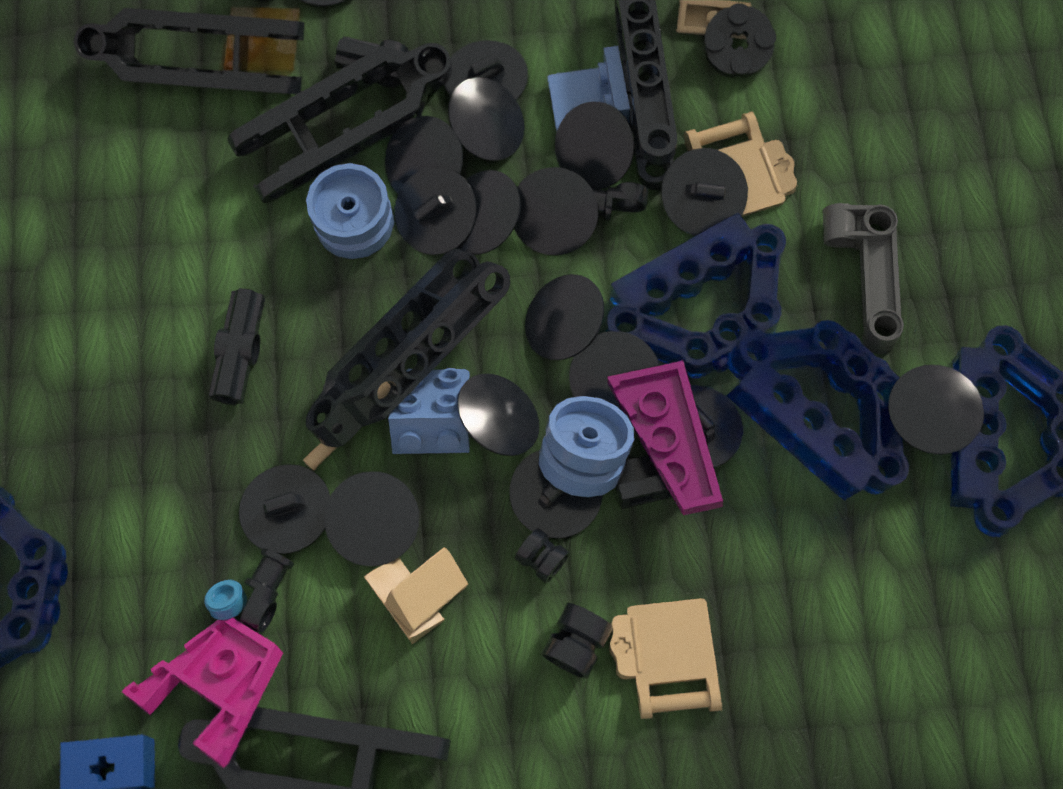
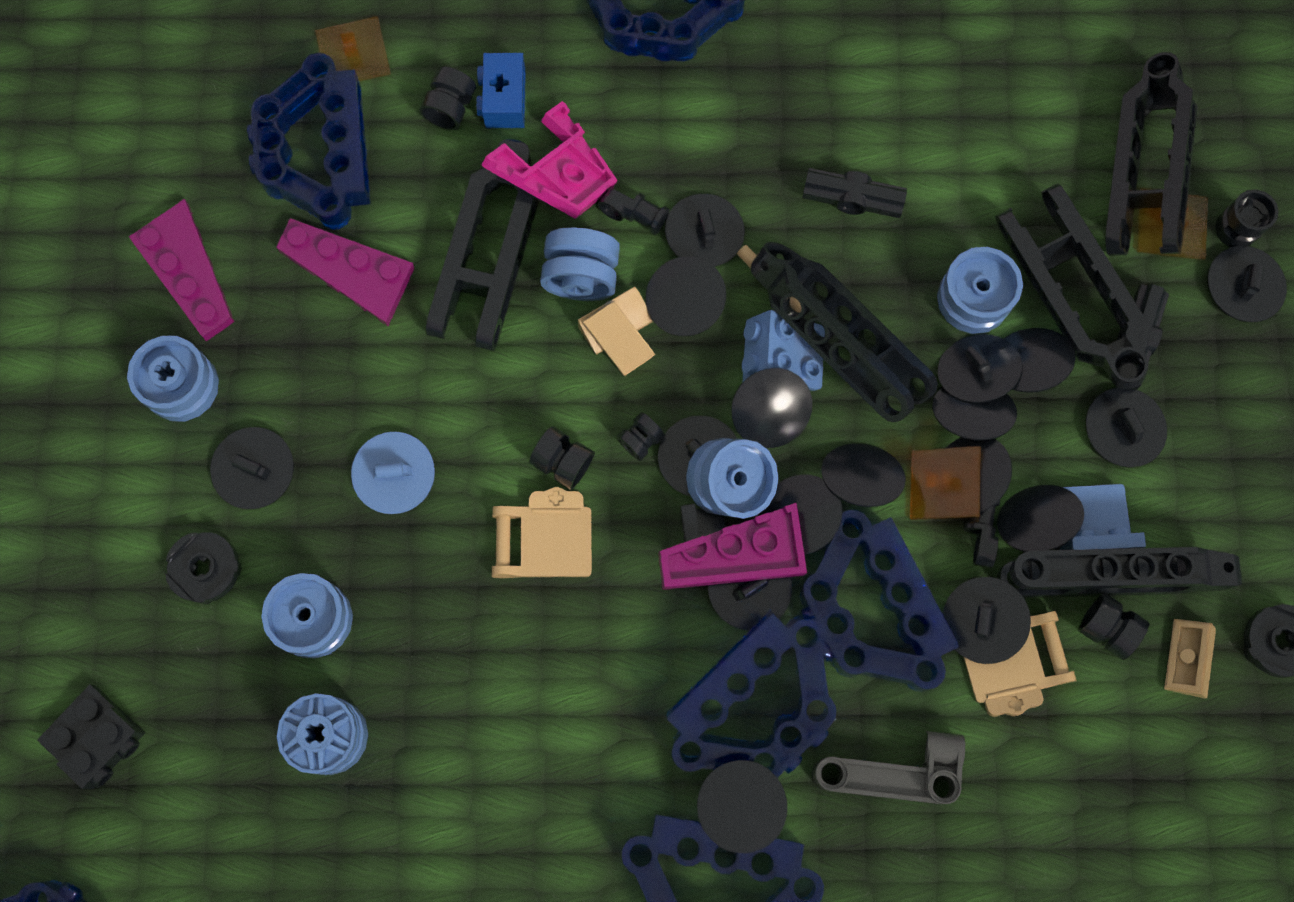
camera: 90 degrees right, 5 degrees up
dark azure tile [204,580,247,620] -> none
black shield [448,77,525,161] -> none
black plate [704,3,776,78] -> none
none -> medium blue wheel [540,227,620,301]
none -> clear orange piece [910,446,981,520]
none -> black wheel [1078,593,1150,660]

